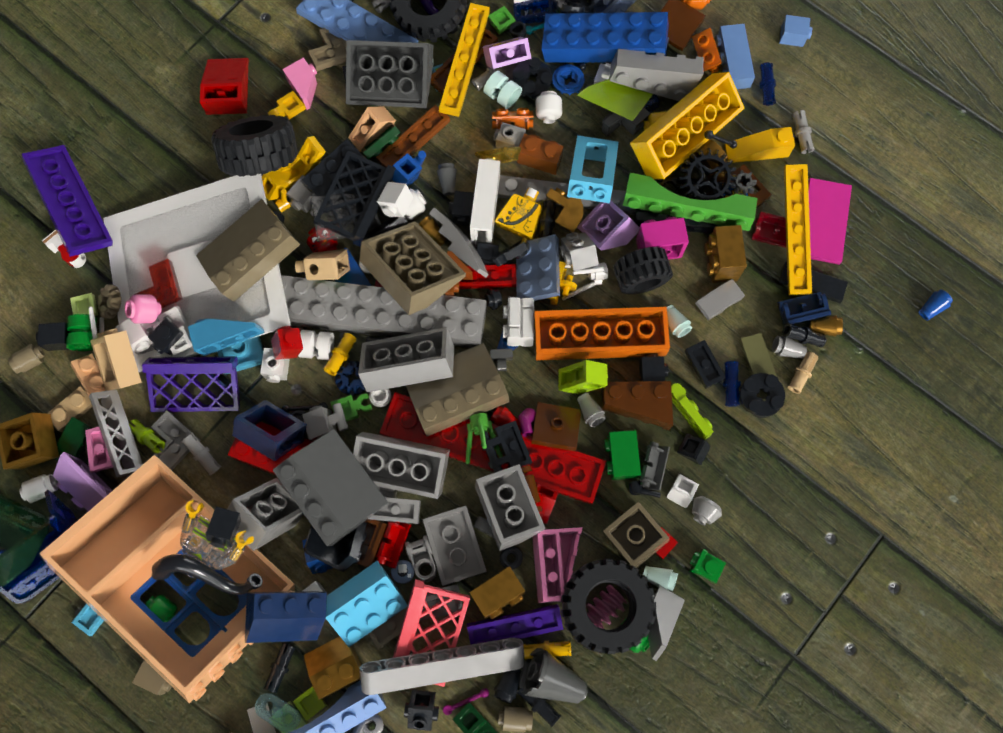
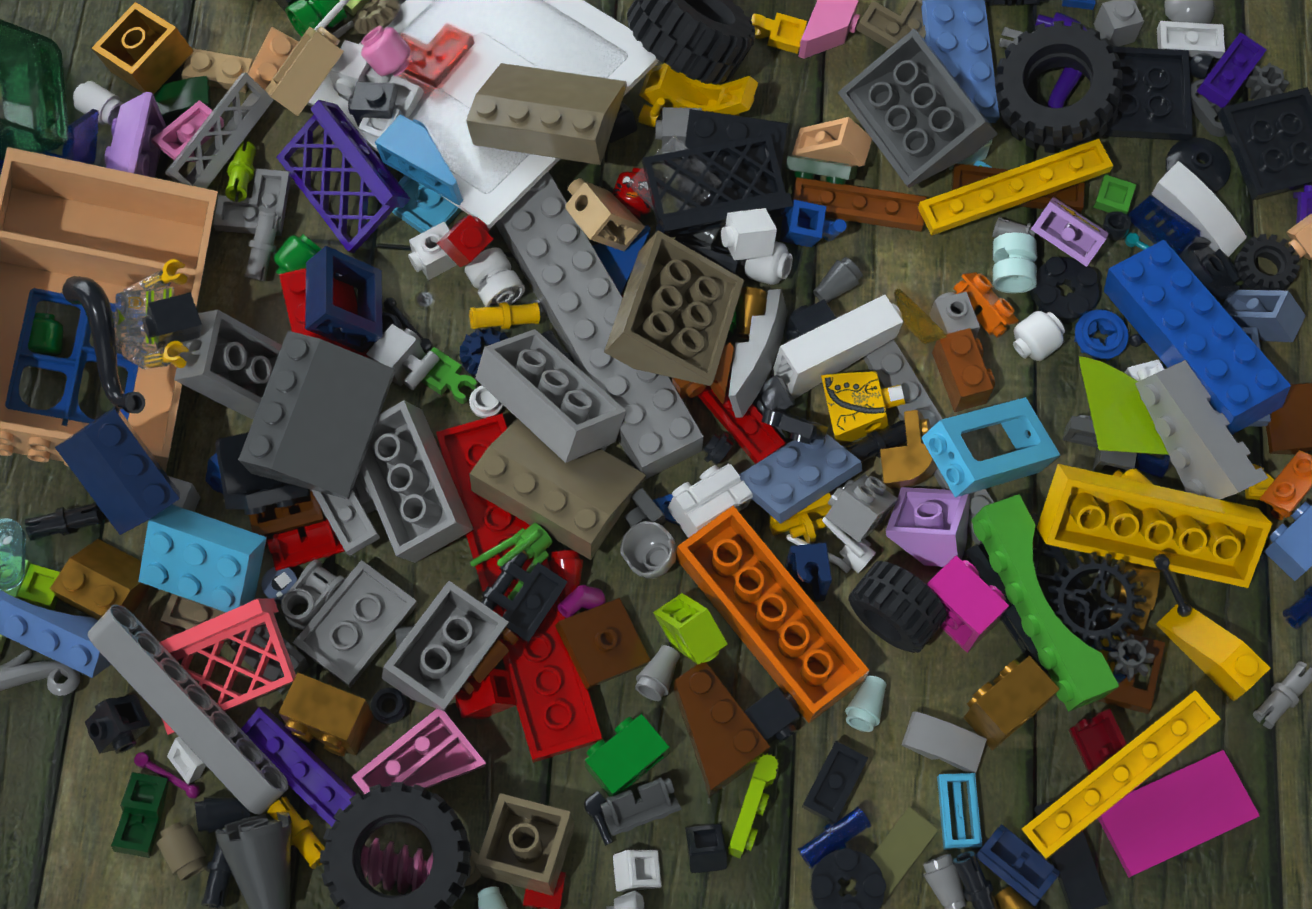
camera: 50 degrees right, 5 degrees down
none -> white tile [167,737,206,784]
none -> green head [274,234,321,275]
none -> light grey hair [620,521,677,579]
none -> dark blue hinge [785,543,832,602]
none -> medium azure tile [937,773,982,850]

